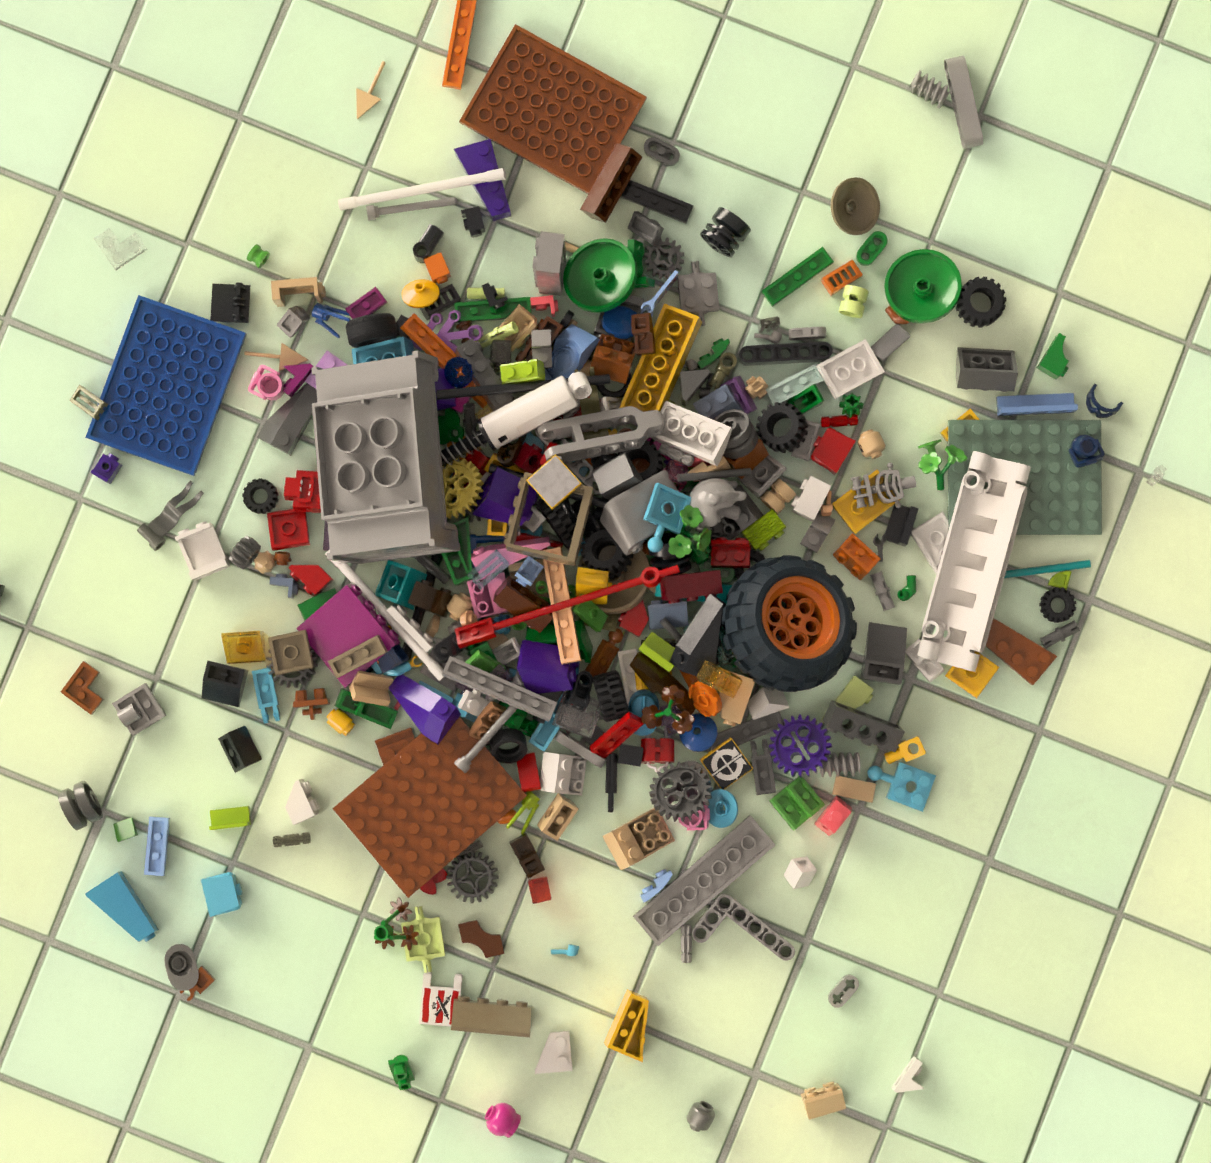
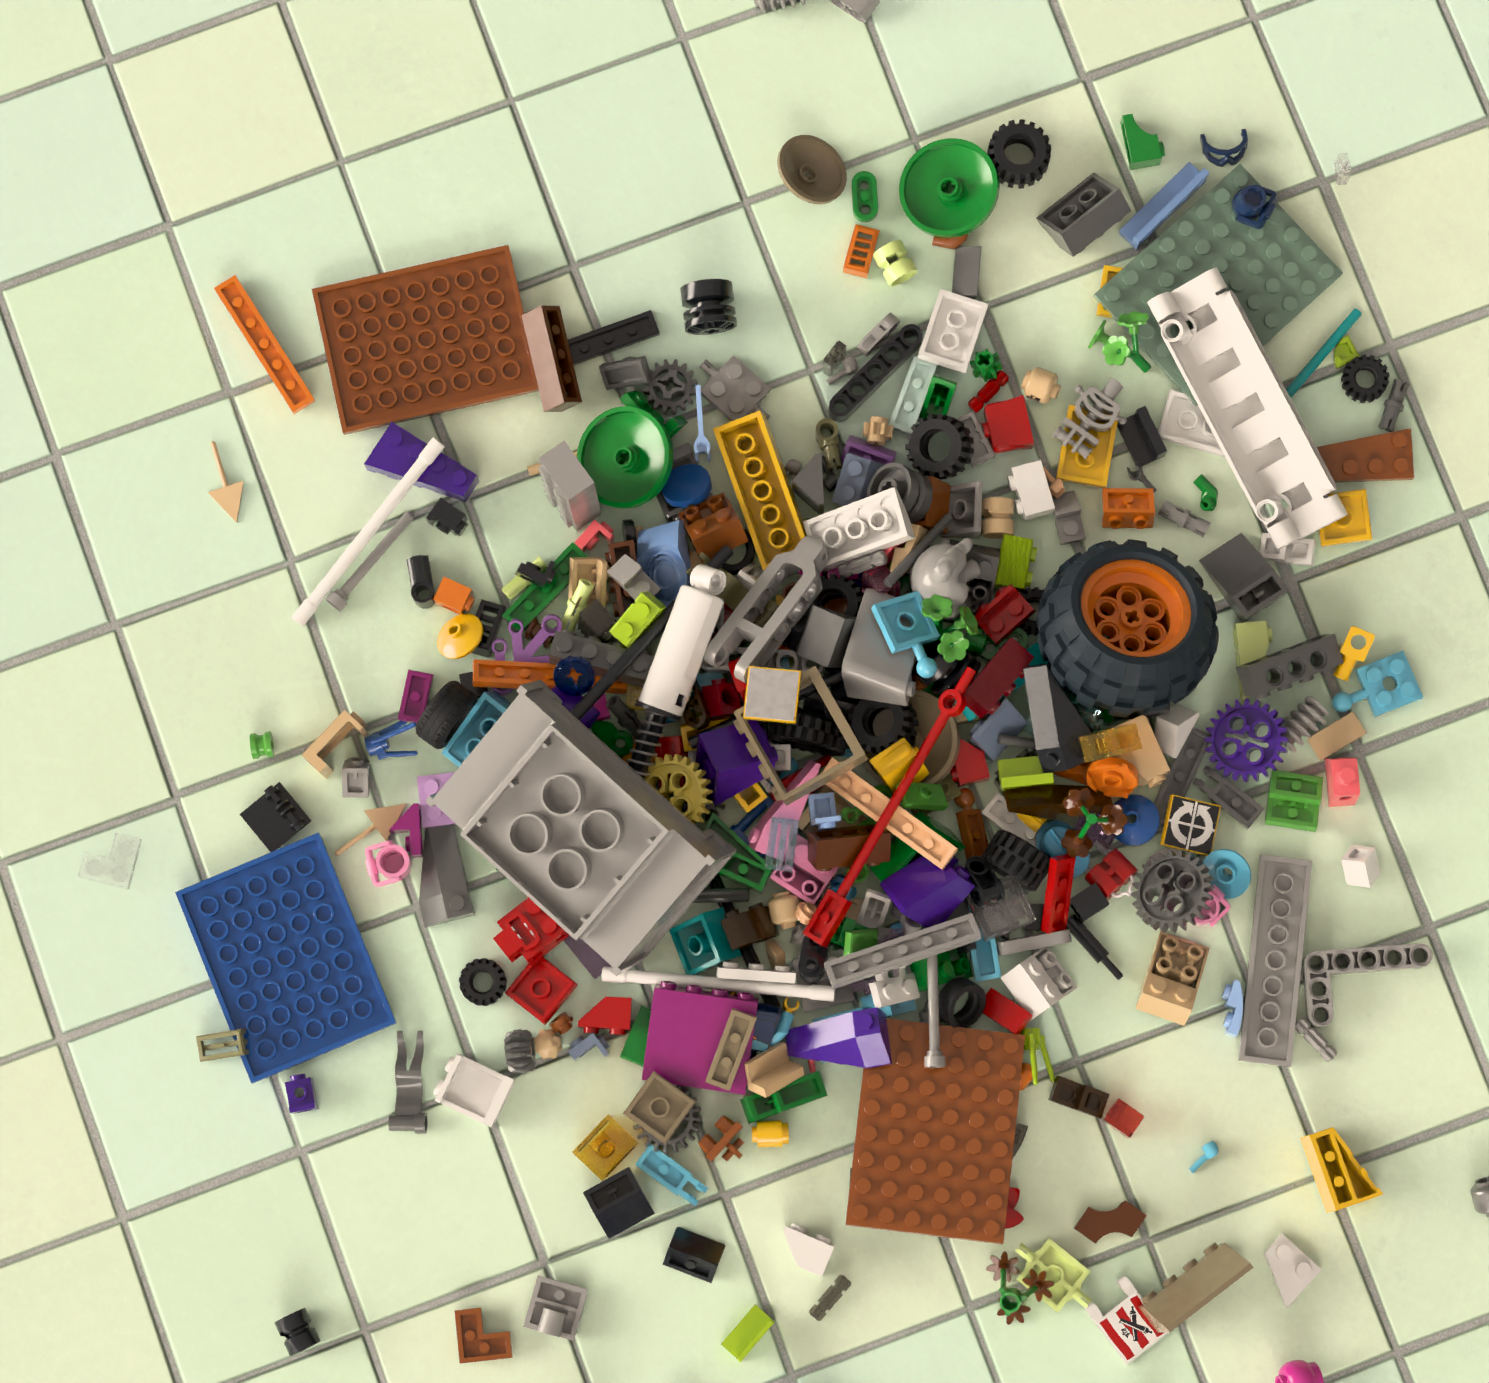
camera: 40 degrees left, 5 degrees down
dark orange plate [375,728,415,765] -> none
dark grey gear [446,851,499,903] -> none
medium nougat slope [469,701,506,740] -> none
tan brick [537,793,579,841] -> none
reddish brown slope [631,313,656,356] -> none
dark grey plate [644,137,680,166] -> none
green slope [697,338,730,370] -> none
green tile [761,247,834,307] -> none

